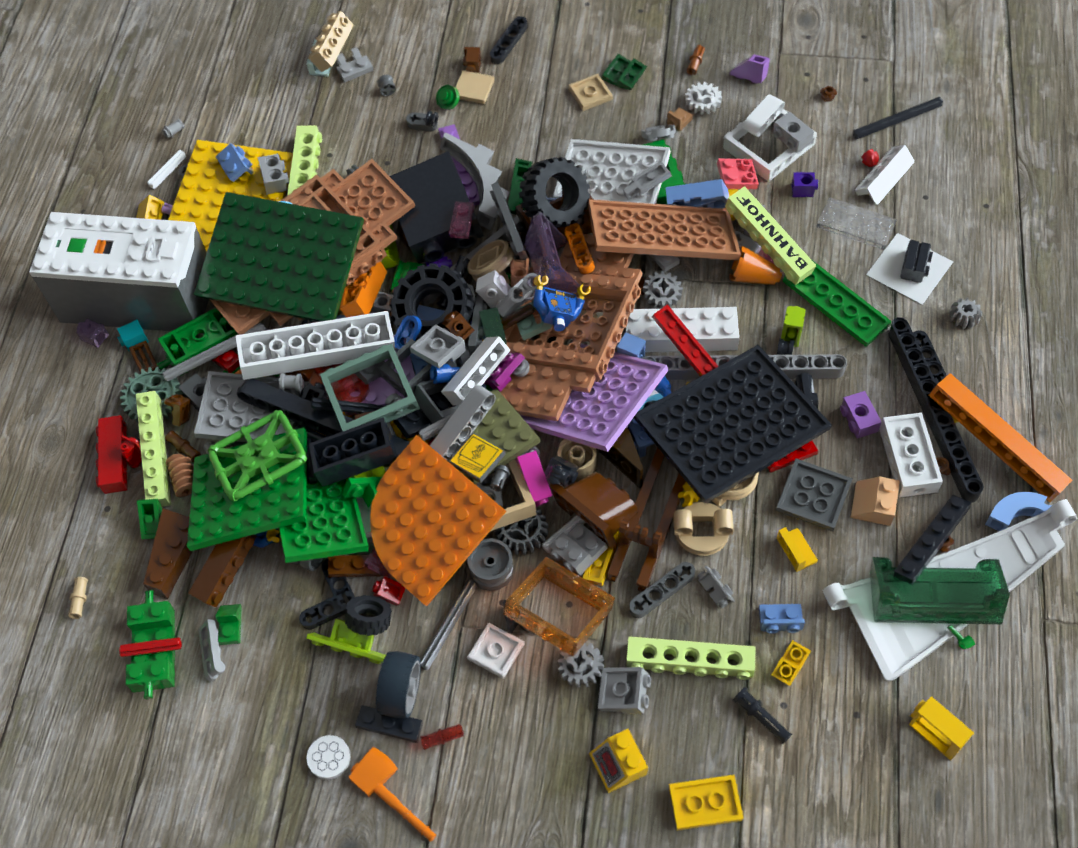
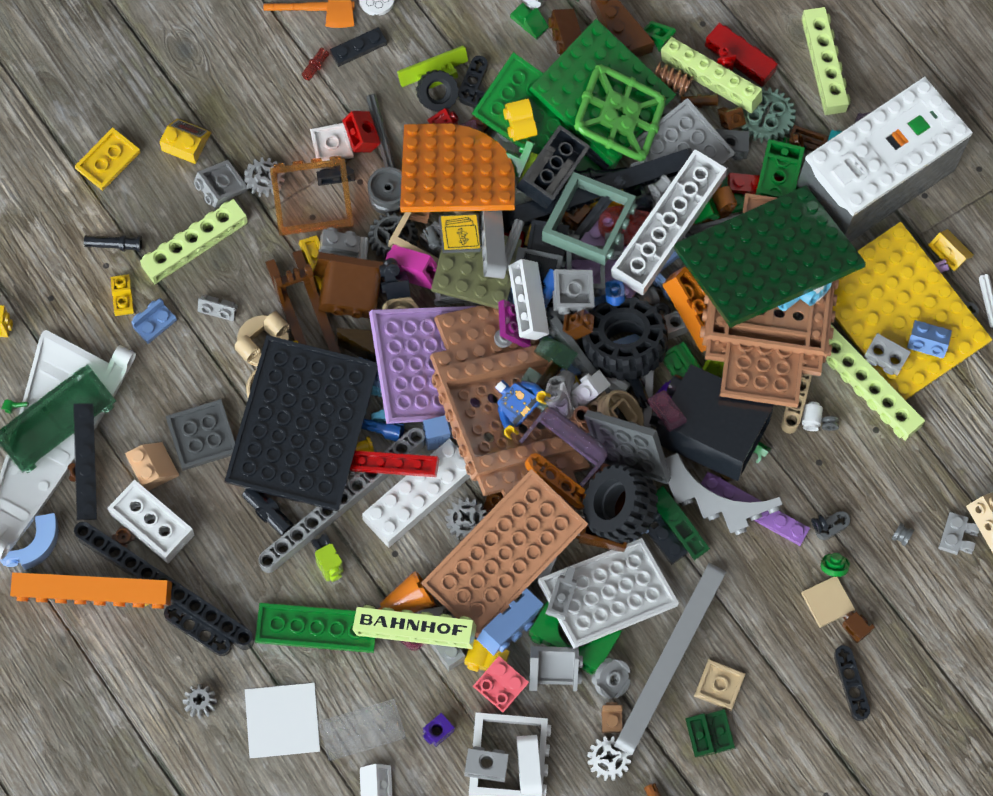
camera: 130 degrees right, 10 degrees up
light grey axle [162,323,266,381] -> none
black wheel [376,651,421,718] -> none
dark grey beam [629,562,695,618] -> none
yellow panel [776,527,818,572] -> none
medium lavender brick [840,391,882,439] -> none
black brick [900,240,933,283] -> none
none -> red brick [342,111,381,153]
none -> yellow brick [503,98,538,141]
none -> light grey panel [529,646,583,691]
none -> light grey beam [614,563,727,756]
none -> reddish brown plate [789,133,804,147]
none -> yellowish green brick [801,7,850,115]

